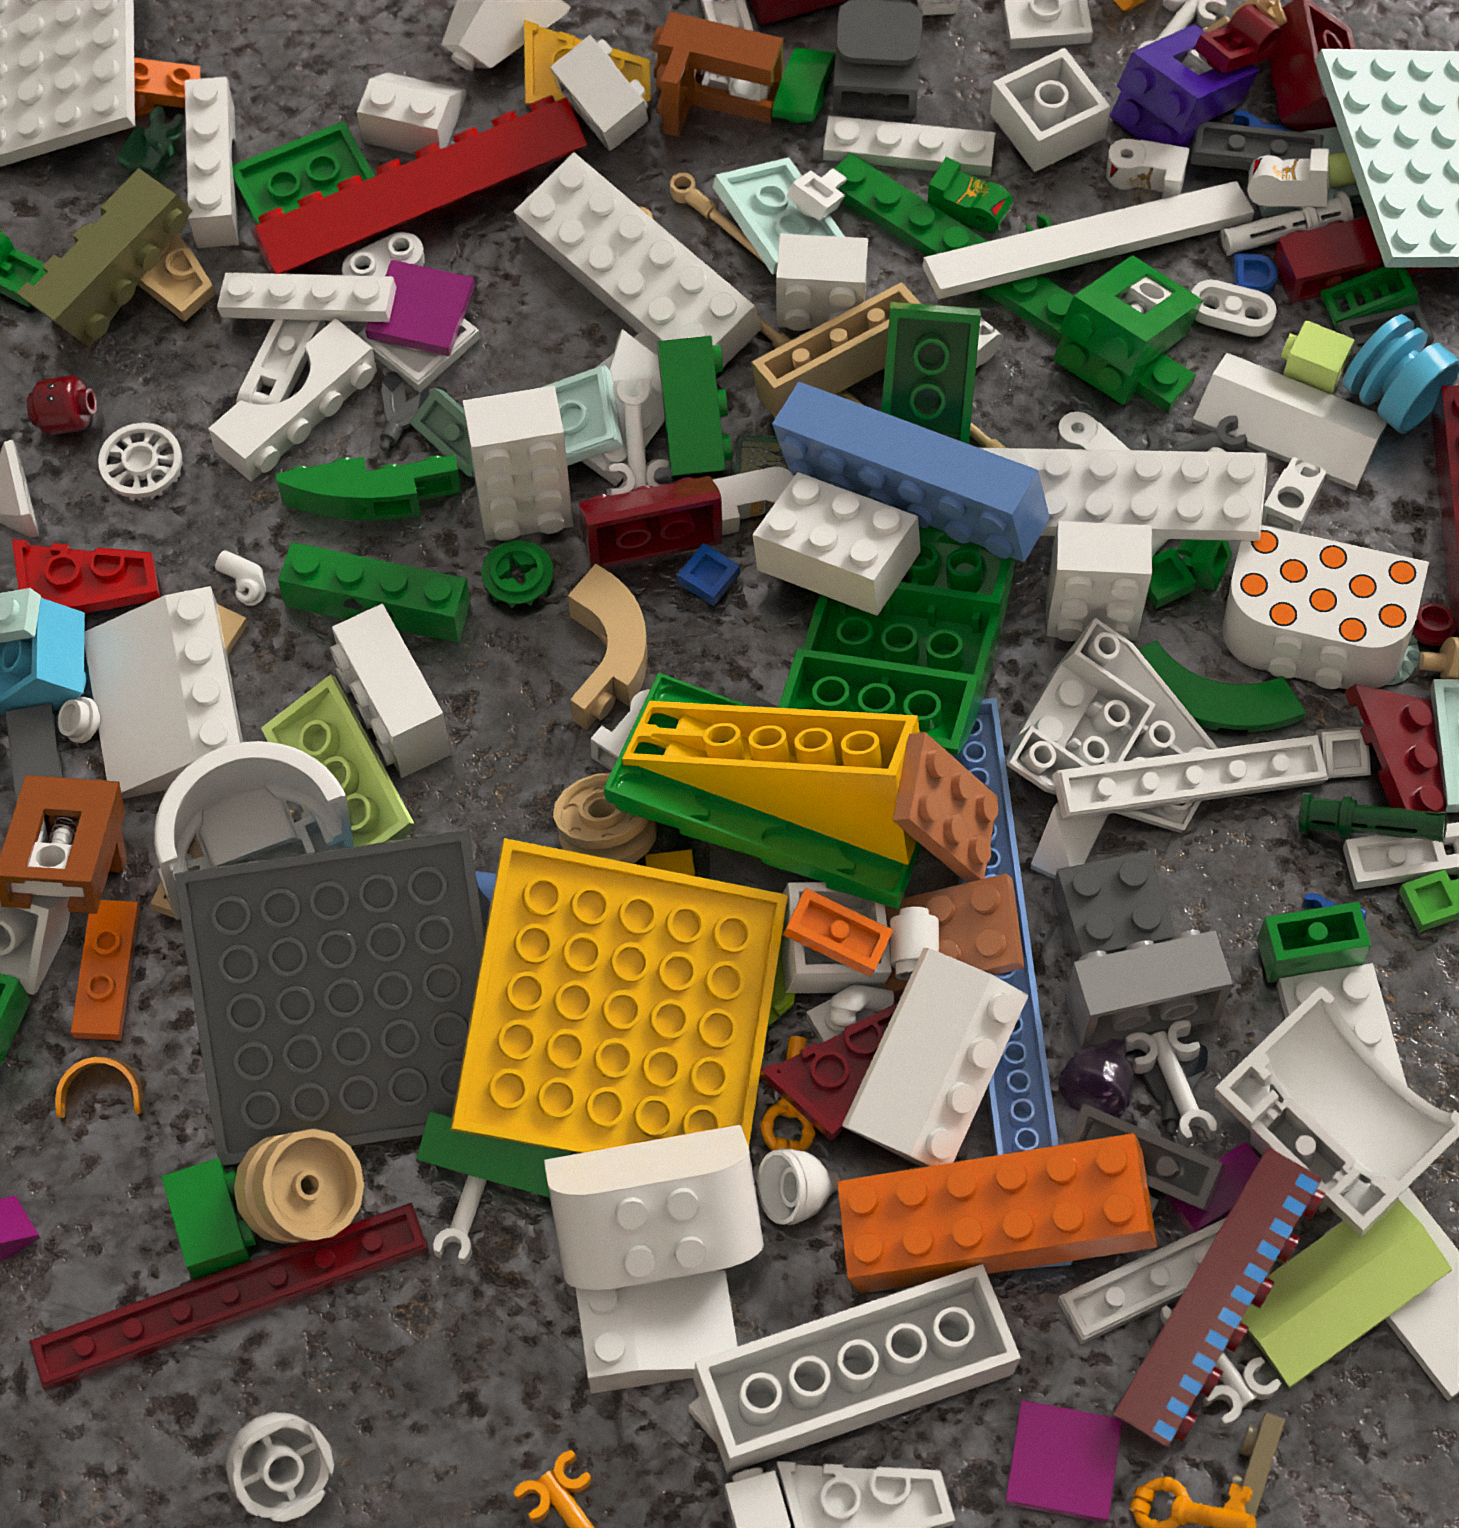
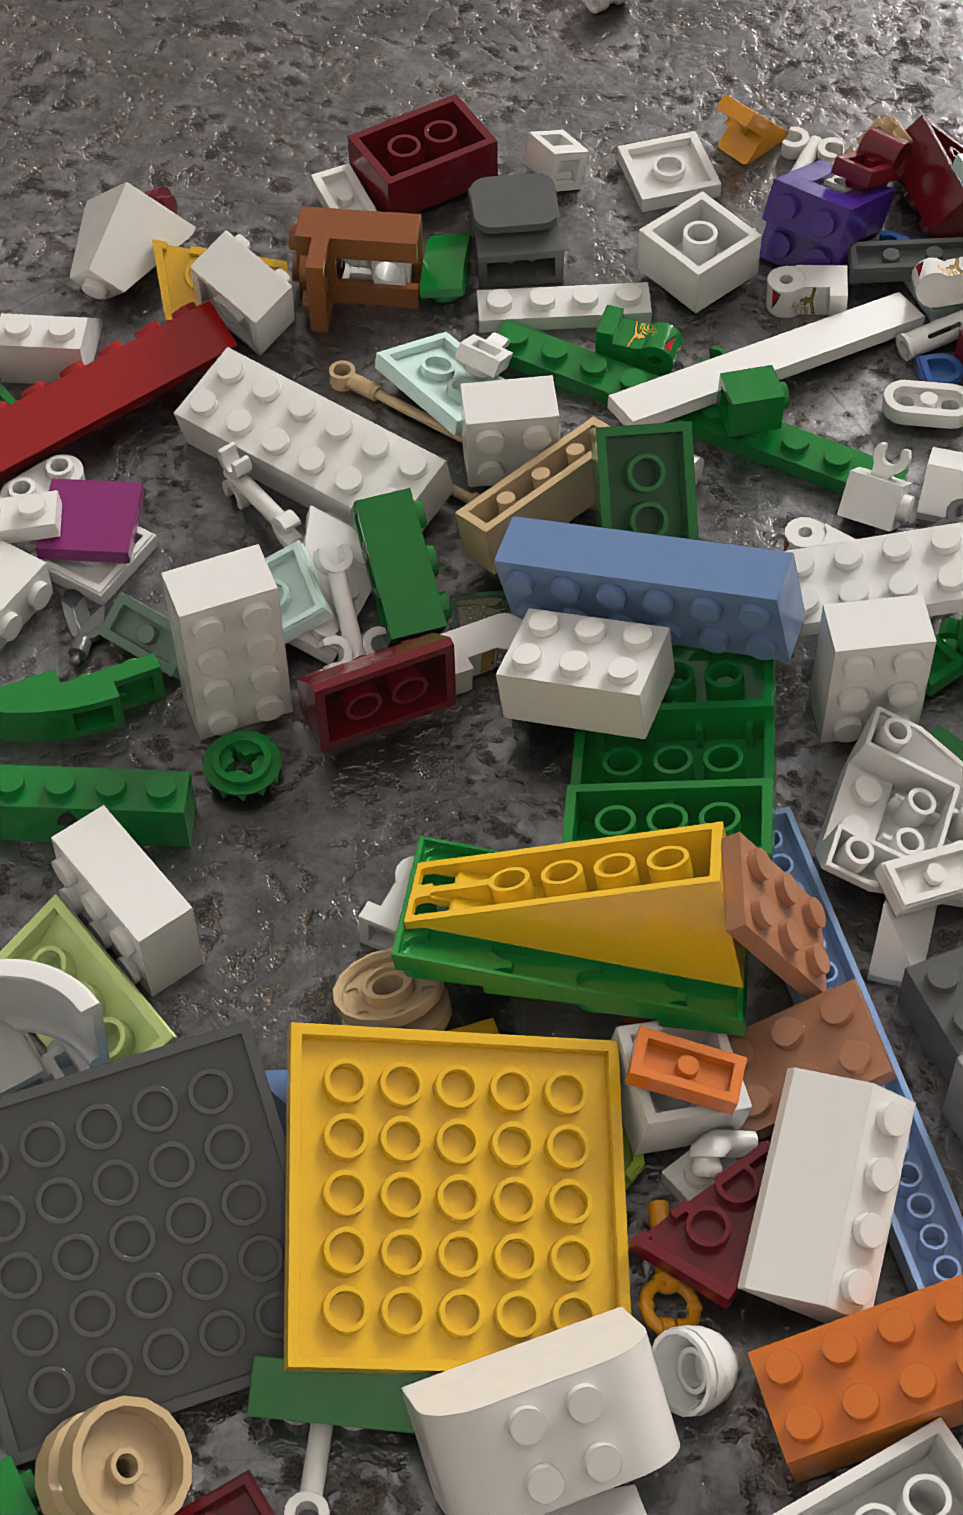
camera: 10 degrees left, 10 degrees down
tan arch [568,563,648,730] -> none
blue plate [677,543,740,606] -> none
white brick [890,907,939,981] -> none
green brick [1052,255,1203,405] -> none
none -> white bar [217,442,303,547]
none -> green brick [717,365,790,437]
none -> white brick [837,442,915,532]

